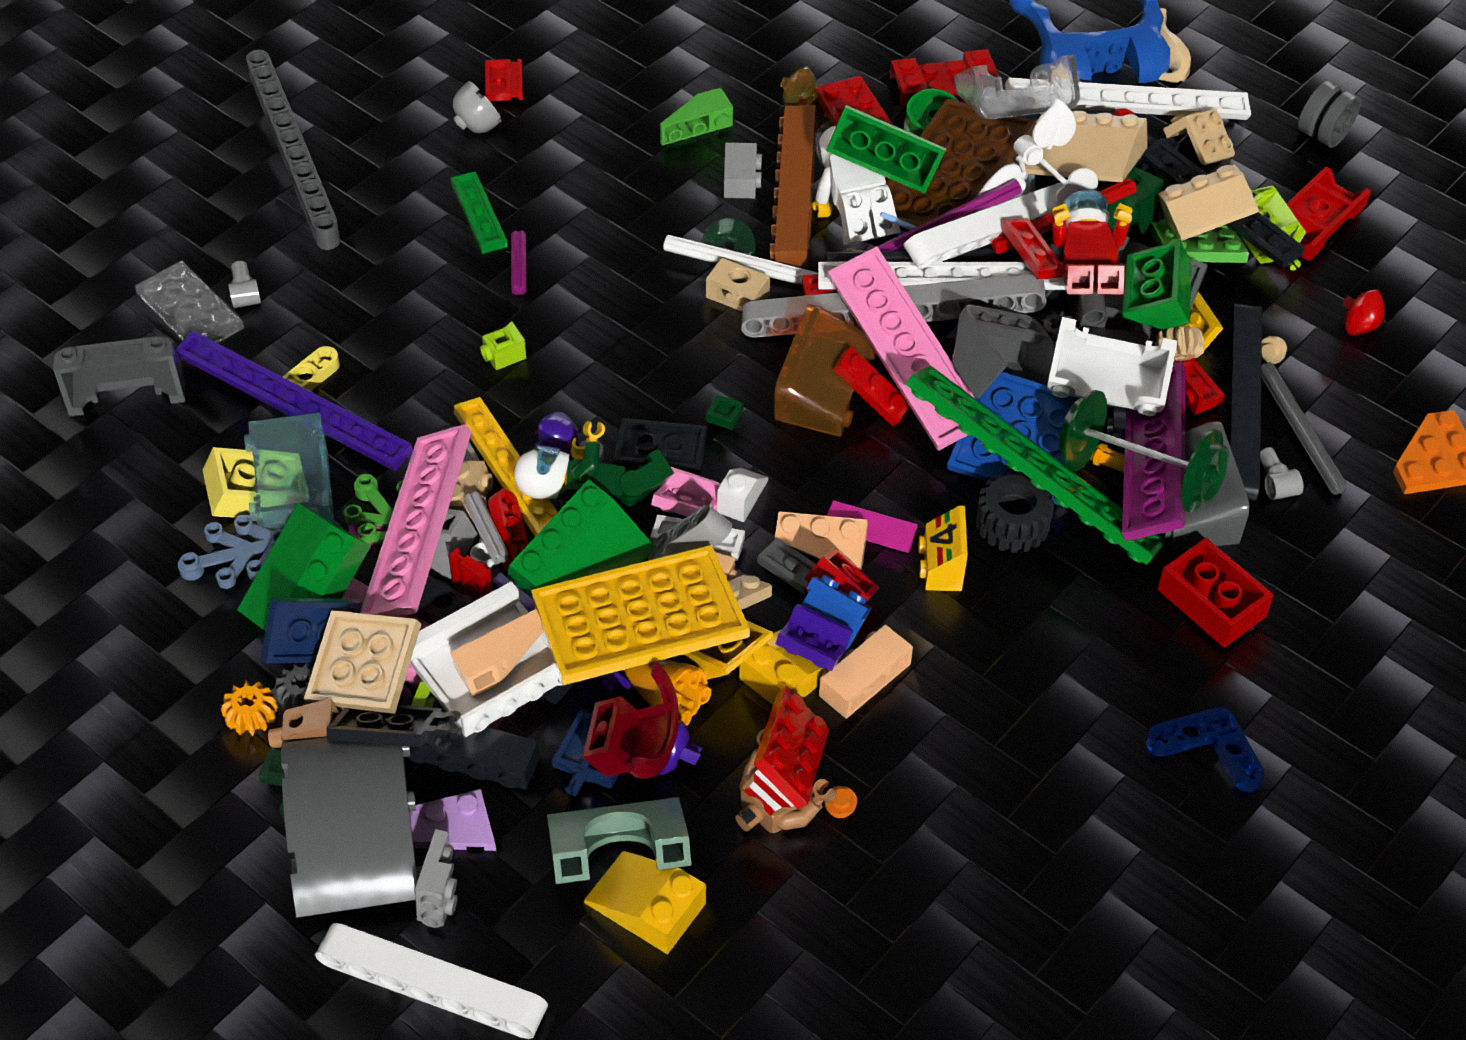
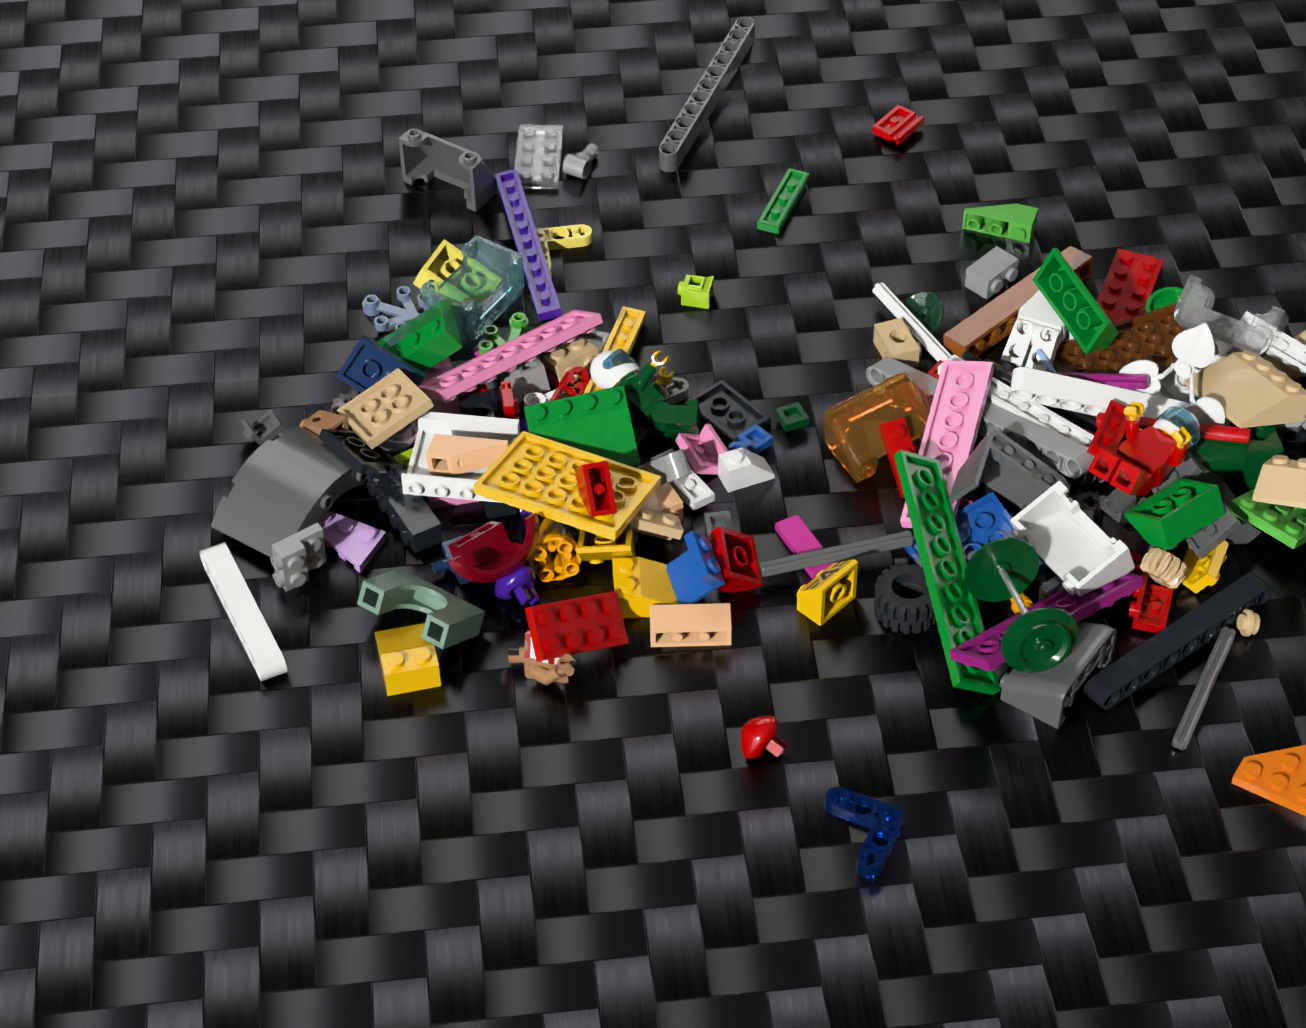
camera: 45 degrees right, 5 degrees down
light orange gear [221,681,278,736] -> none
light grey cylinder [453,81,502,133] -> none
light grey axle [464,491,509,564] -> none
magenta axle [511,230,526,295] -> none
dark purple piece [535,412,580,457] -> none
light nougat wing [775,512,868,571] -> none
dark purple bracket [775,604,853,671] -> none
clear yellow piece [780,66,818,106] -> none
orange plate [824,786,857,818] -> none
red piece [890,49,1001,109] -> none
red brick [1157,538,1274,648] -> none
light grey pin [1260,447,1303,500] -> none
none -> dark grey bracket [240,409,286,446]
none -> red slope [575,461,617,518]
none -> blue plate [728,424,773,454]
none -> red piece [741,715,789,759]
none -> dark grey axle [760,530,913,577]

